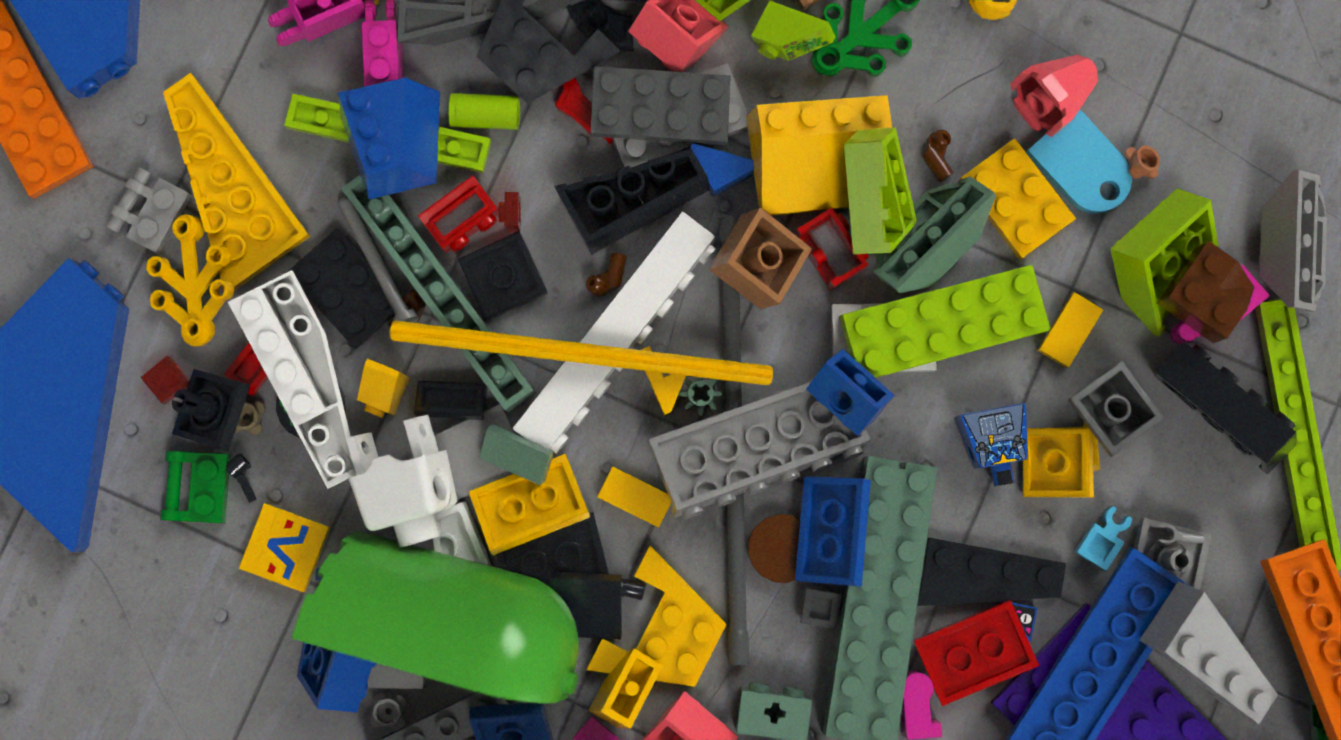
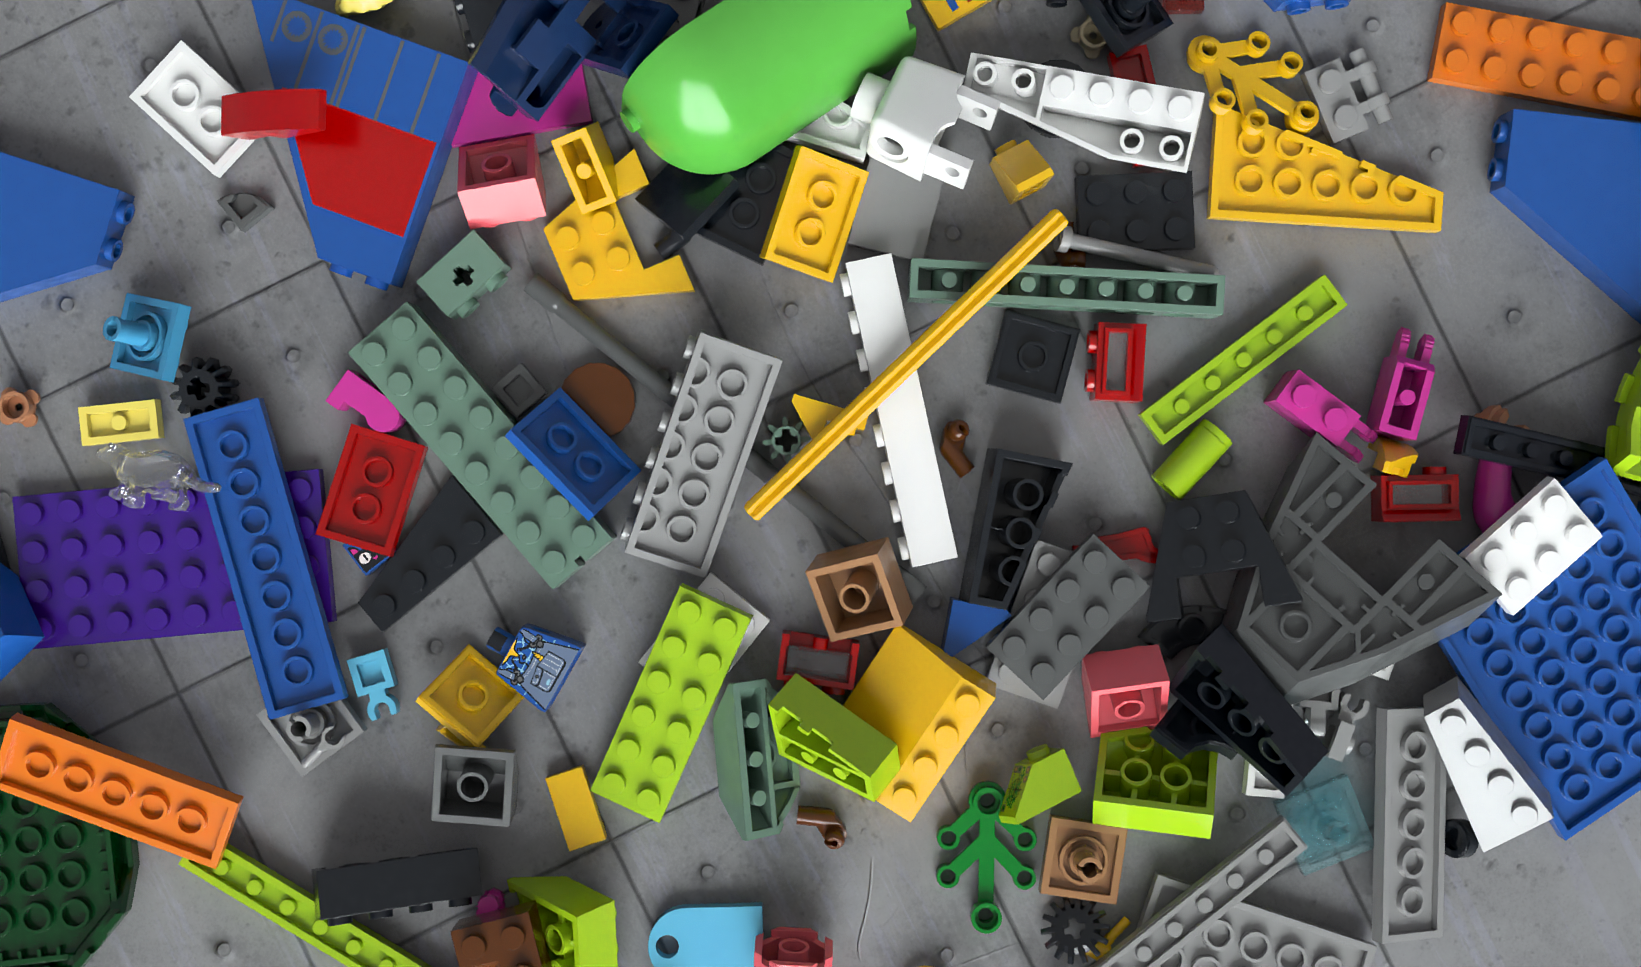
camera: 130 degrees right, 5 degrees up
blue wedge [338,78,440,199] -> none
black tile [414,380,488,420] -> none
sand green tile [479,424,554,486] -> none
clear red plate [498,192,521,232] -> none
yellow tile [597,466,671,528] -> none
blue brick [806,349,895,436] -> none
yellow plate [959,138,1076,260] -> none
light grey wedge [1140,581,1278,724] -> none

